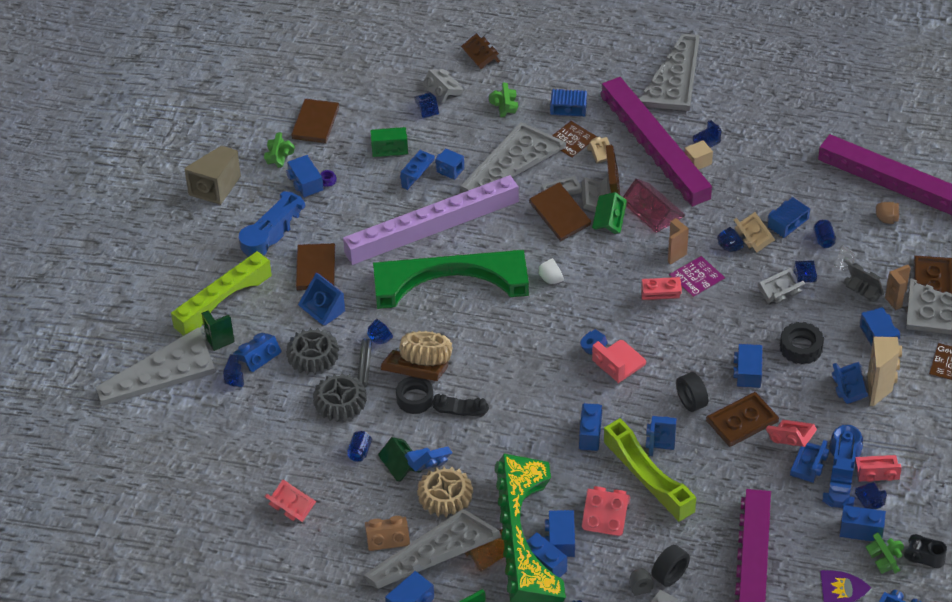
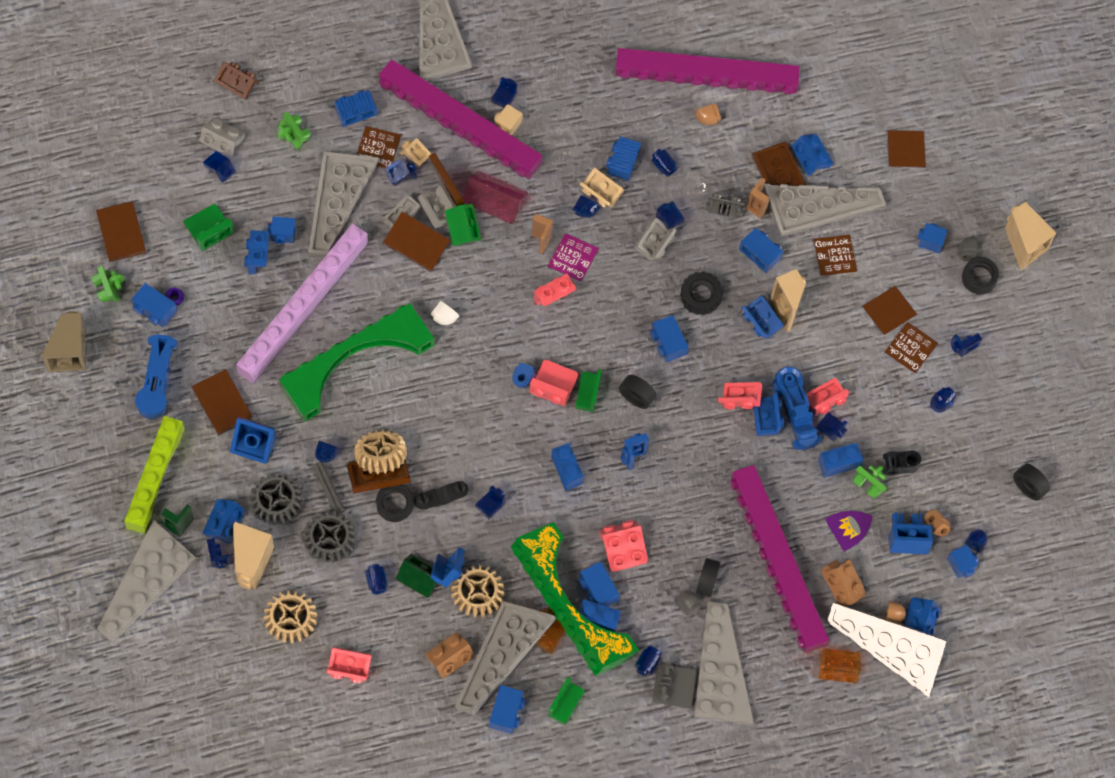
camera: 35 degrees left, 20 degrees up
lime arch [604,418,696,522] -> none
reddish brown tile [706,392,779,447] -> none
none -> tan slope [233,522,274,590]
none -> tan gear [263,590,318,644]
none -> clear blue bracket [385,158,417,186]
none -> clear blue bracket [475,485,506,520]
none -> green panel [575,369,602,412]

